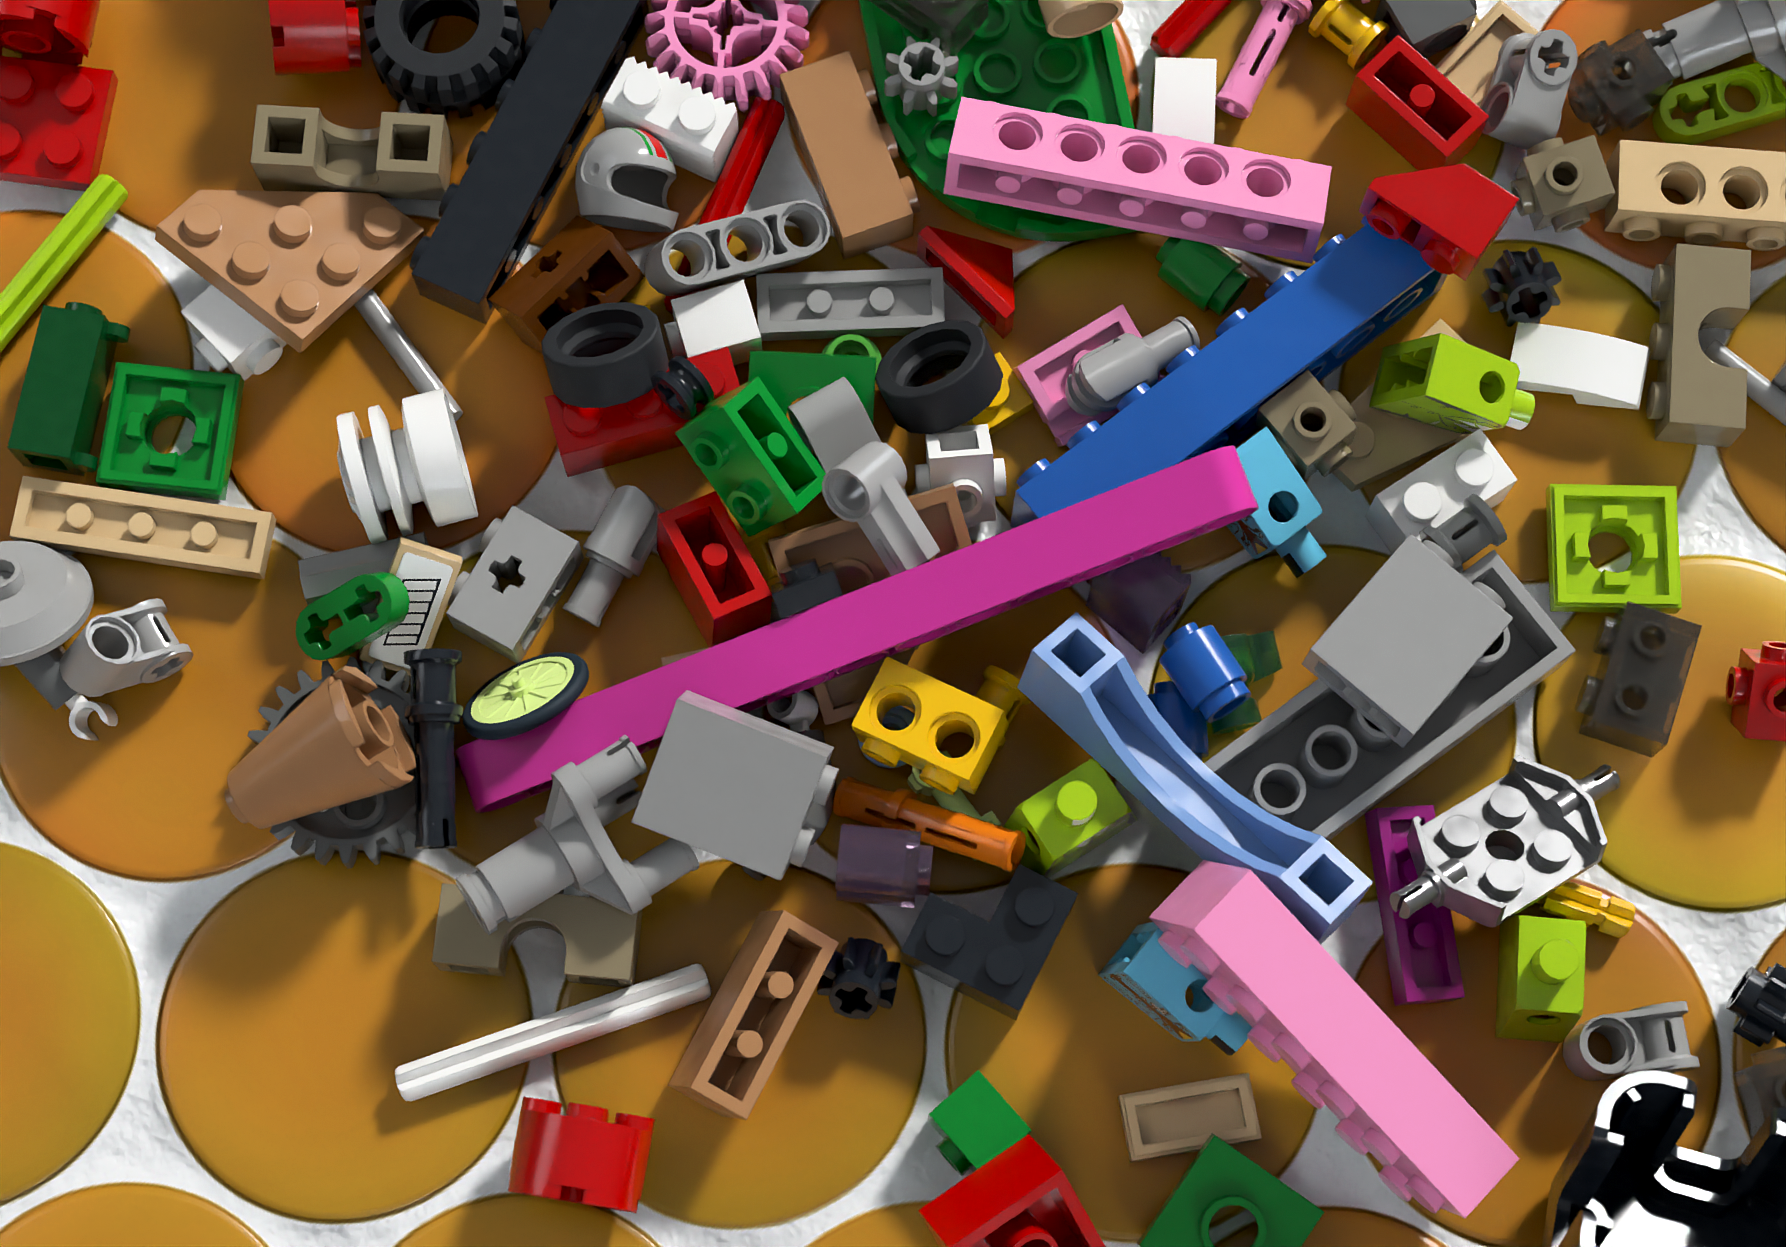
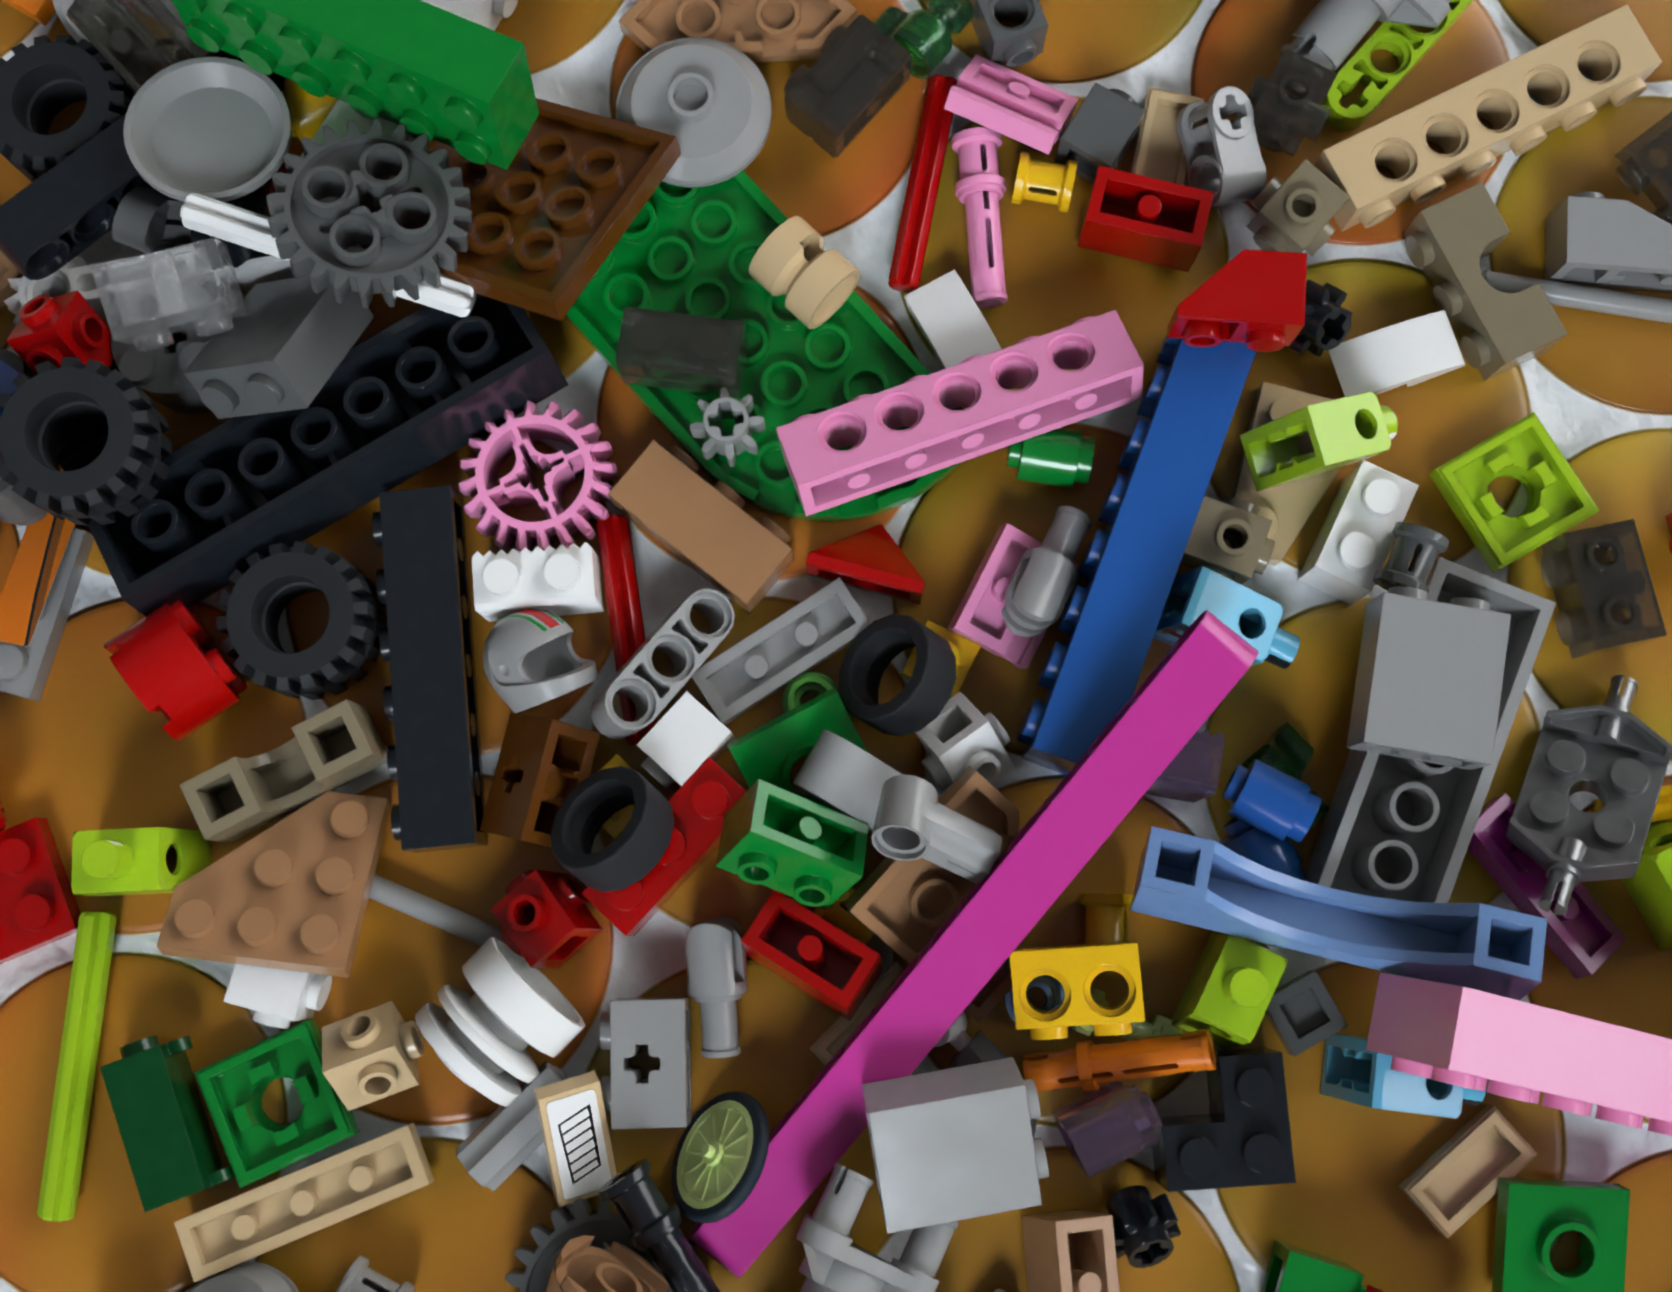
camera: 25 degrees left, 5 degrees up
green beam [295,572,410,661] -> none
black bush [651,355,714,421] -> none
black plate [771,558,843,618] -> none
none -> lime torso [71,827,211,897]
none -> tan brick [322,1001,425,1111]
none -> red brick [491,869,603,968]
none -> dark grey plate [1265,970,1348,1056]

